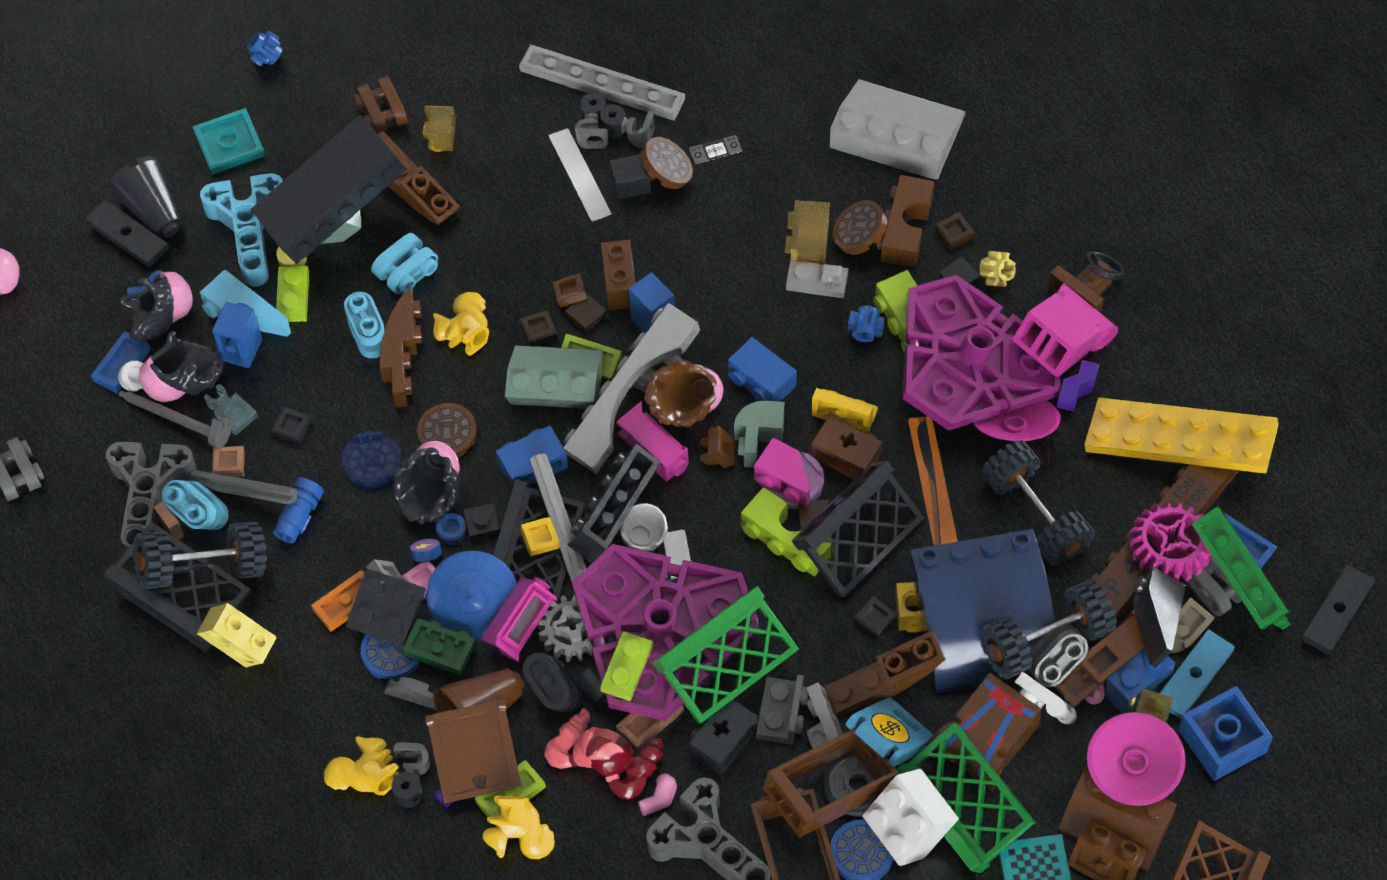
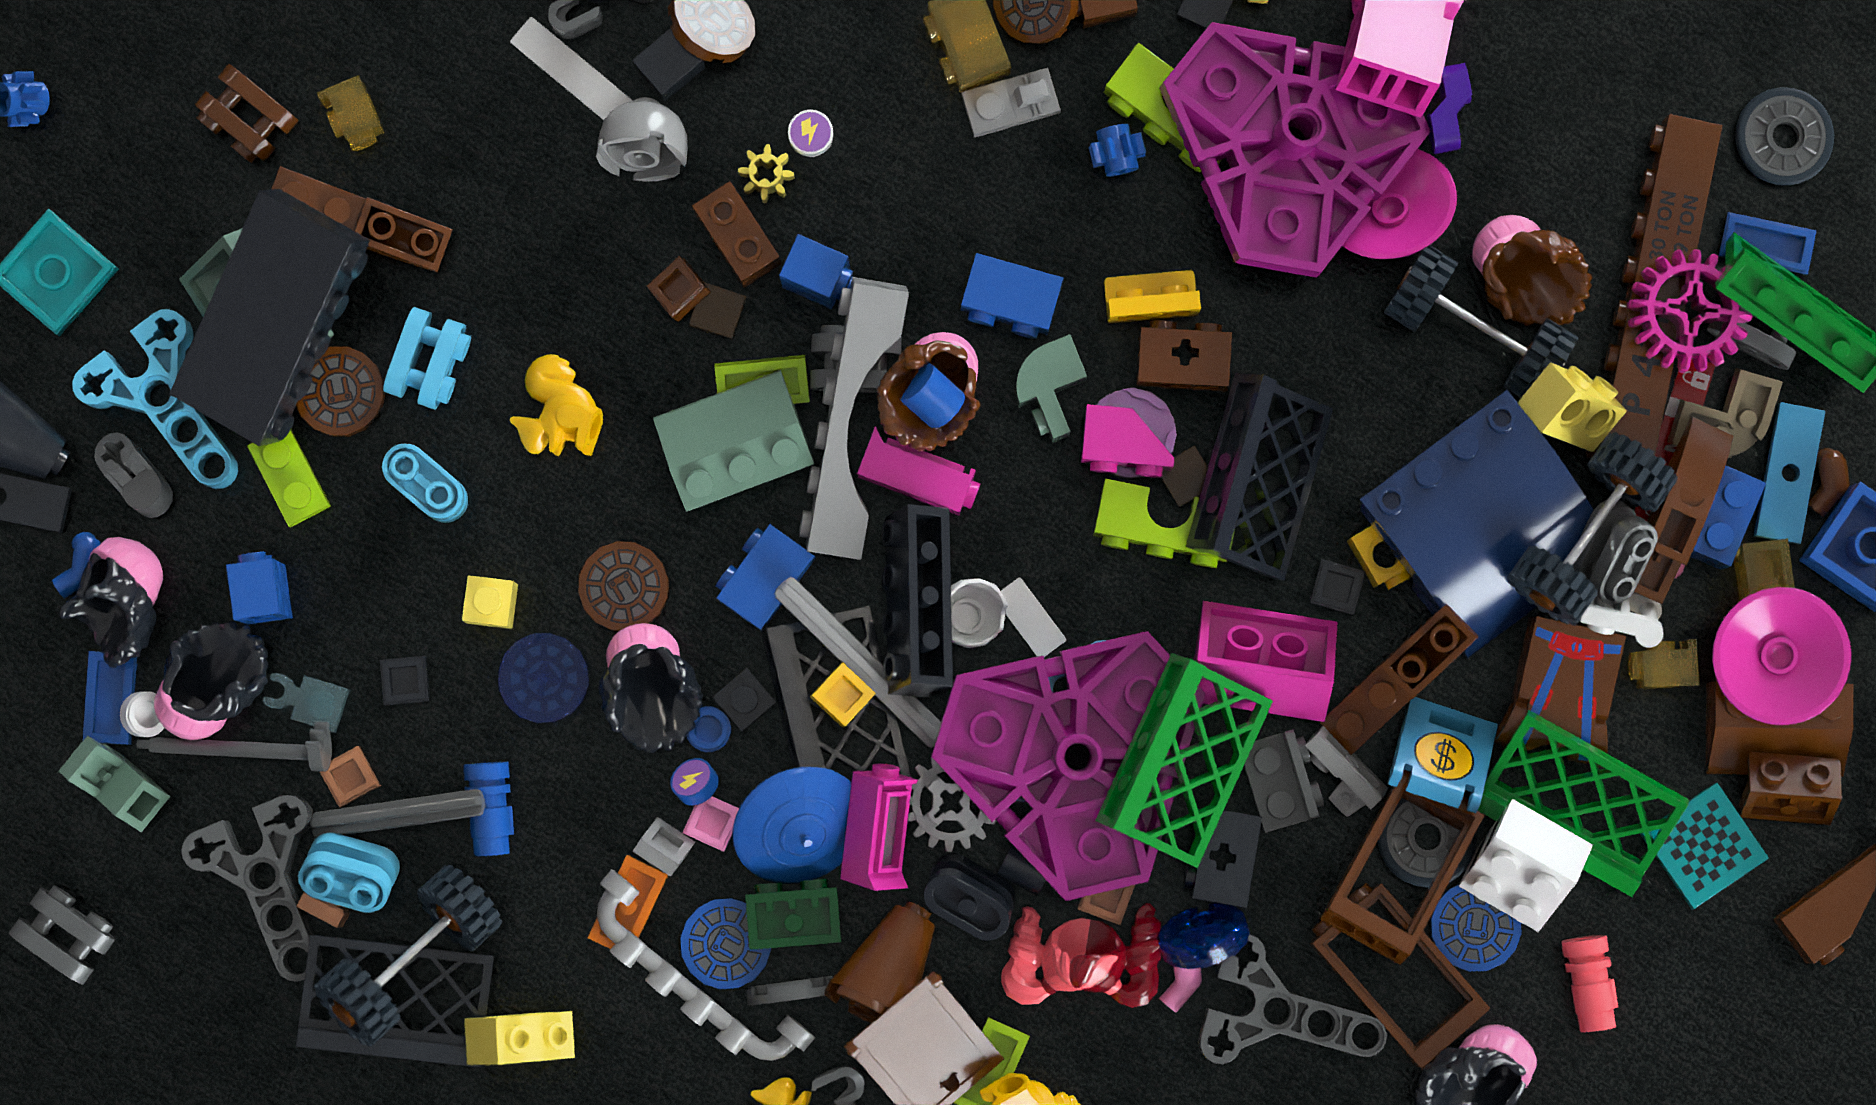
camera: 30 degrees left, 25 degrees up
medium azure slope [200,270,291,337] -> none
black plate [346,568,426,646] -> none
reddish brown slope [380,289,422,407] -> none
dark brown tile [520,310,558,347] -> none
lime plate [600,631,653,702] -> none
reddish brown tile [700,426,735,468] -> none
orange sticker [908,416,958,546] -> none
yellow plate [1084,397,1278,473] -> none
black slope [1132,567,1186,668] -> none
none -> sand green brick [59,735,170,832]
none -> dark grey piece [94,432,173,518]
none -> tile [296,347,385,437]
none -> light yellow brick [462,575,518,629]
none -> light grey cylinder [596,97,688,181]
none -> light grey bar [597,869,816,1061]
none -> light yellow gear [738,144,795,203]
none -> medium lavender tile [788,110,833,157]
none -> blue brick [900,363,965,428]
none -> clear blue tile [1158,903,1250,969]
none -> dark pink slope [1194,601,1337,722]
none -> reddish brown hair [1472,215,1592,327]
none -> light yellow brick [1518,362,1627,452]
none -> clear yellow brick [1628,639,1699,689]
none -> dark grey wheel [1735,88,1834,185]
none -> reddish brown arm [1808,448,1850,518]

